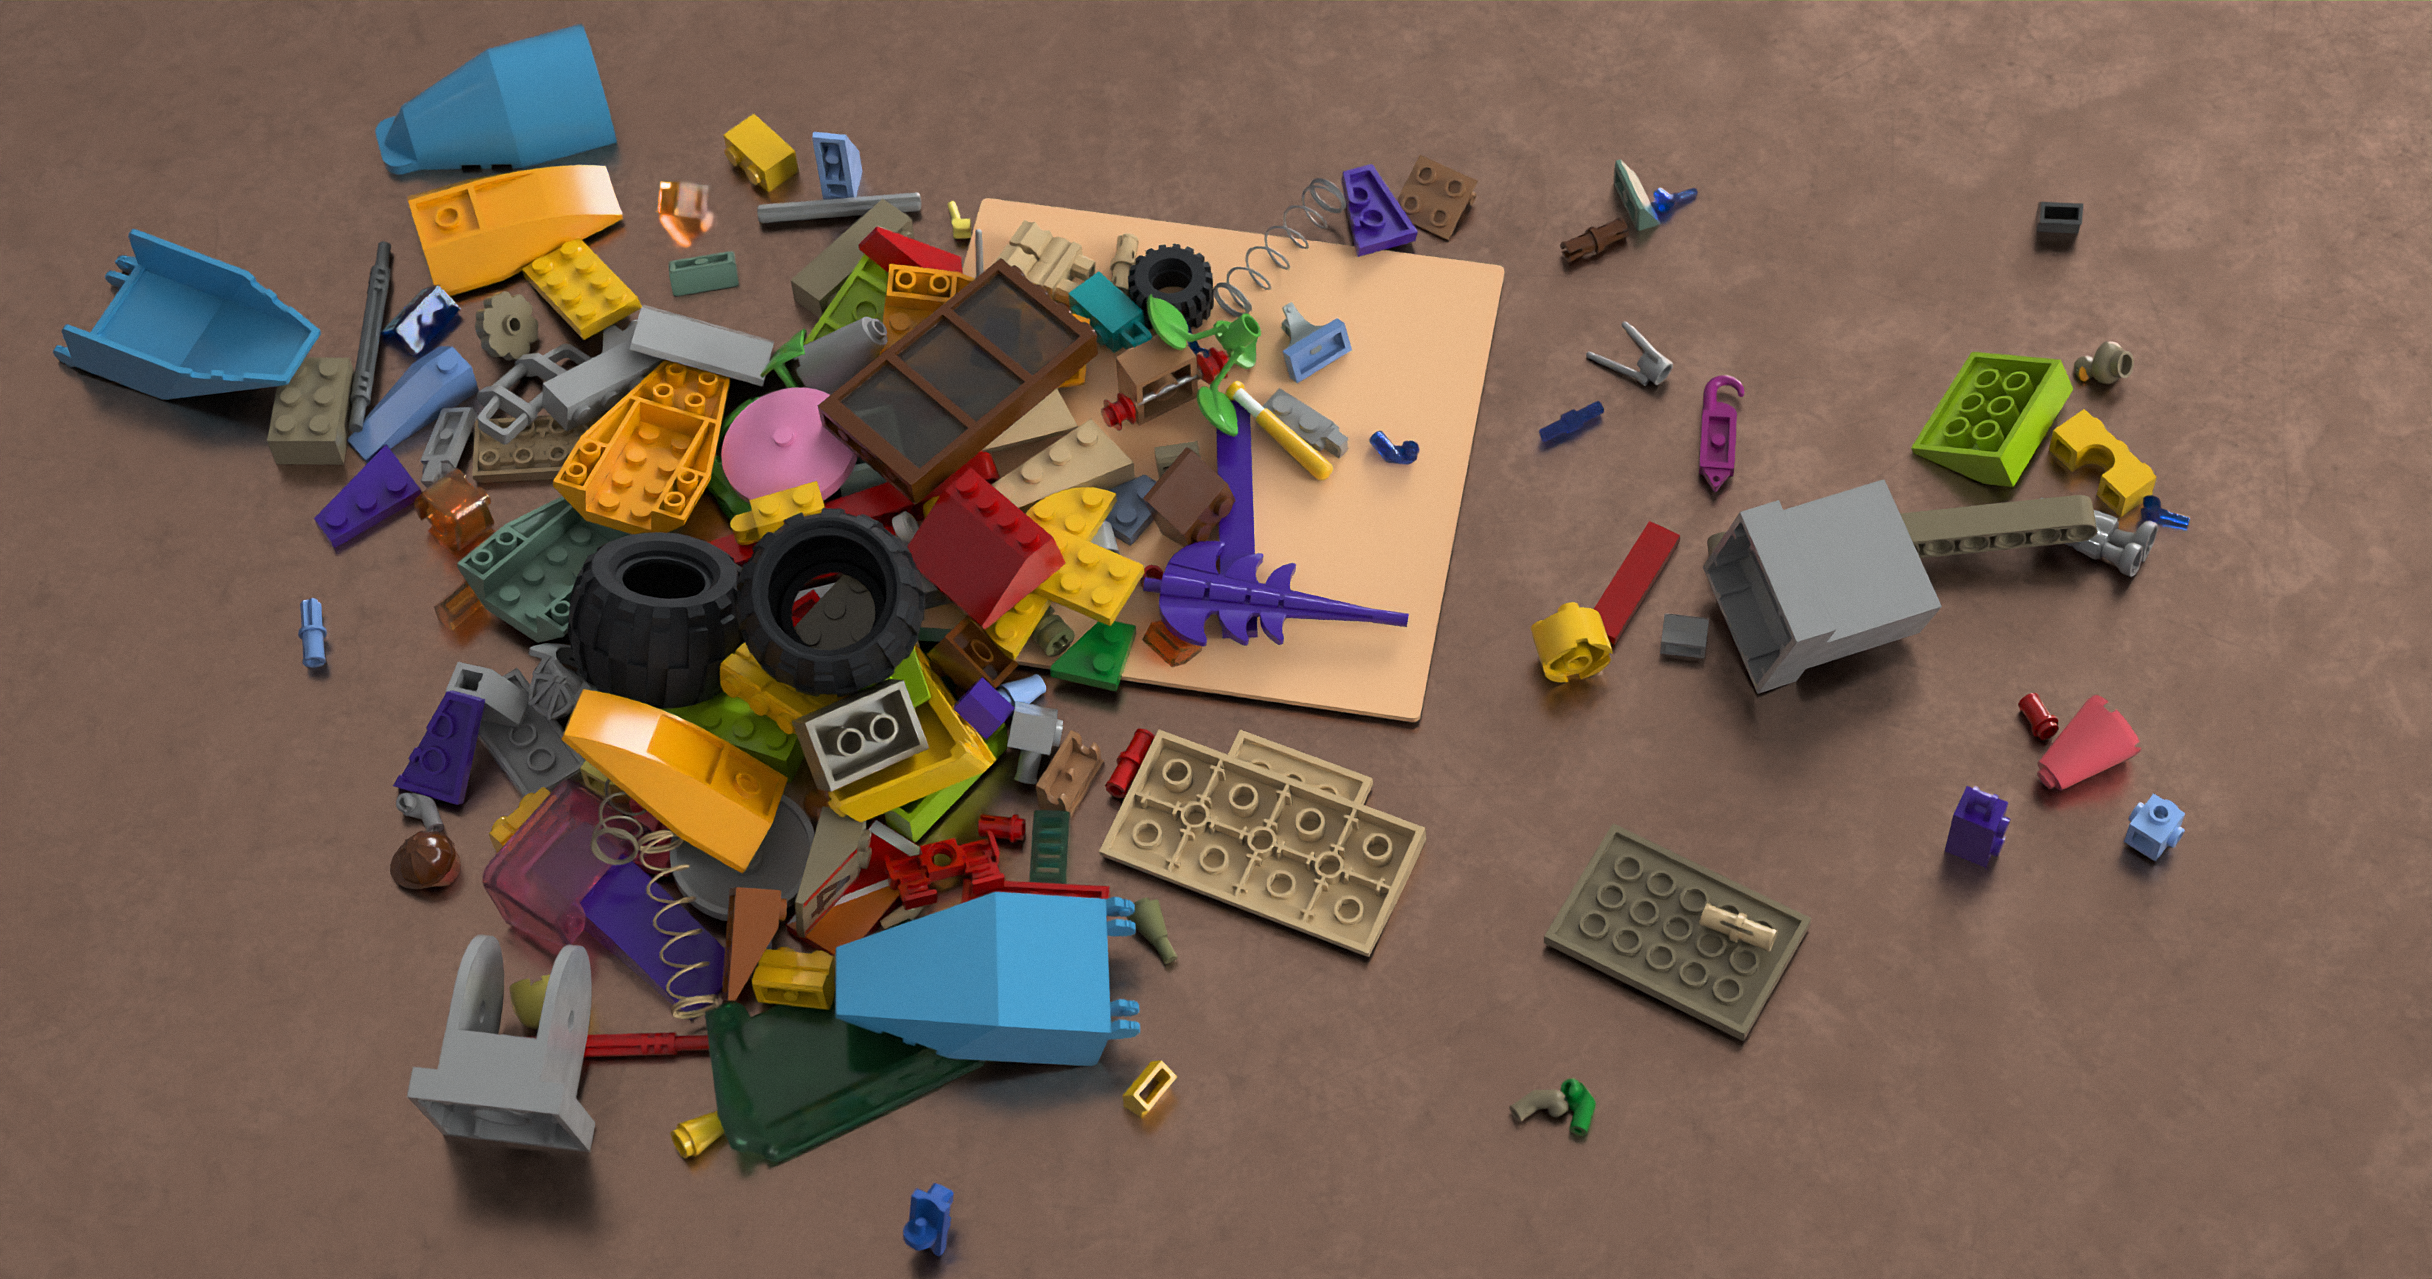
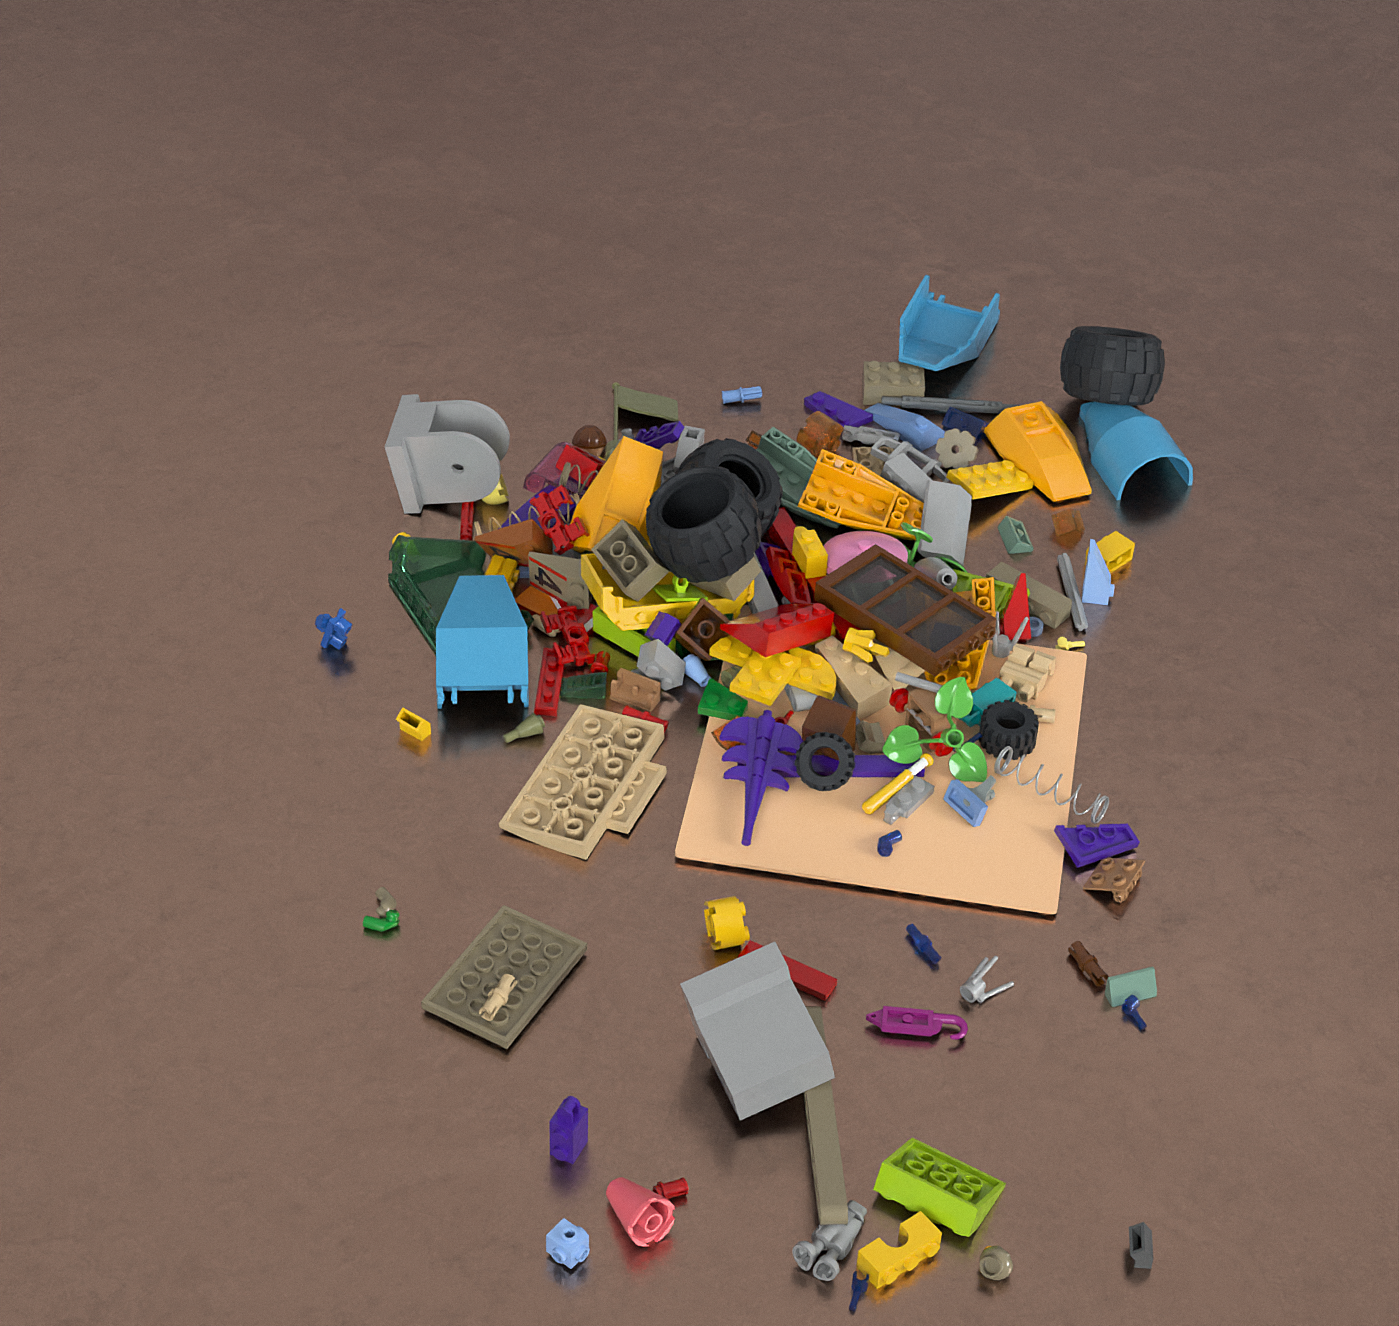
camera: 85 degrees right, 15 degrees down
none -> red piece [529,485,590,555]
none -> red panel [556,444,604,486]
none -> olive flag [605,382,678,461]
none -> black tyre [795,732,856,791]
none -> yellow rock [842,628,890,663]
none -> light grey bar [895,672,943,693]
none -> black tyre [1060,326,1165,405]

